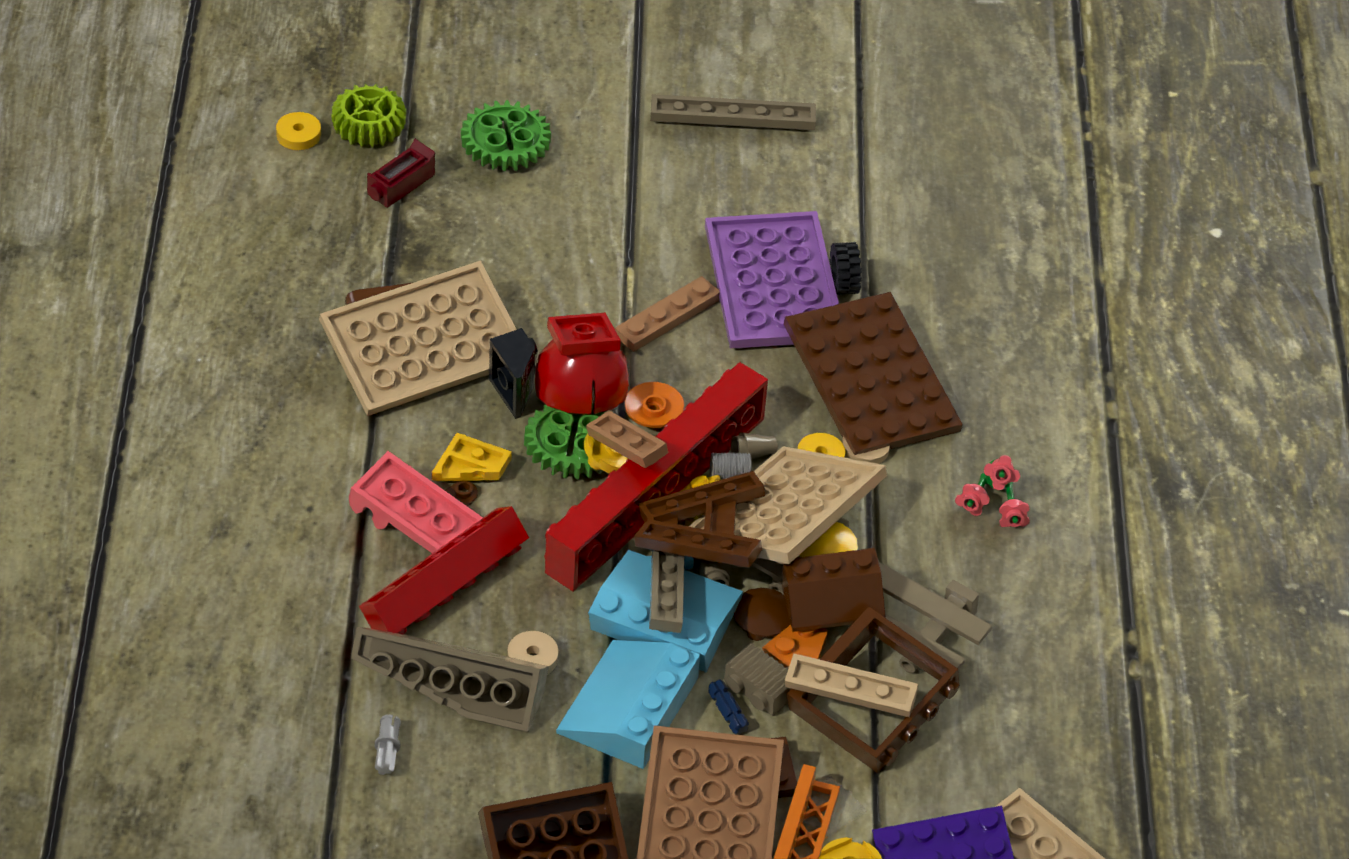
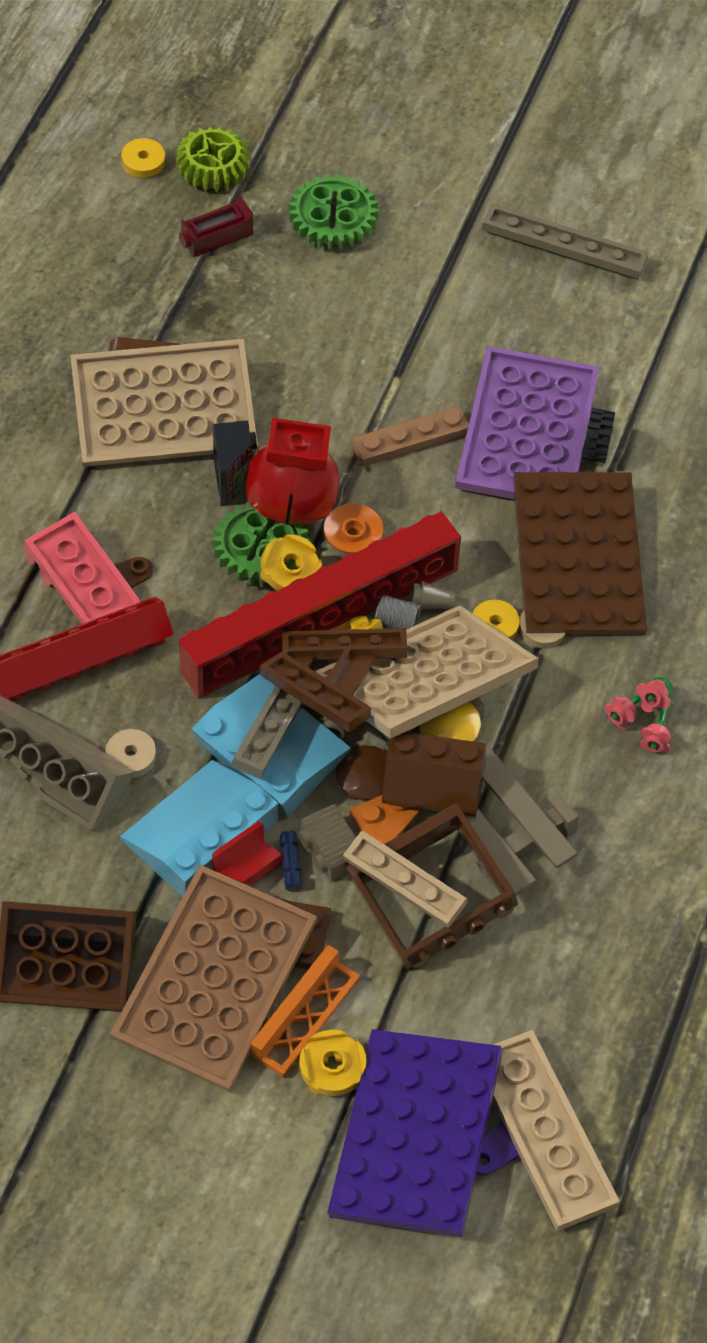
camera: 20 degrees right, 10 degrees up
yellow wing [432,433,512,481] -> none
medium nougat plate [586,410,669,468] -> none
none -> red panel [212,821,282,886]

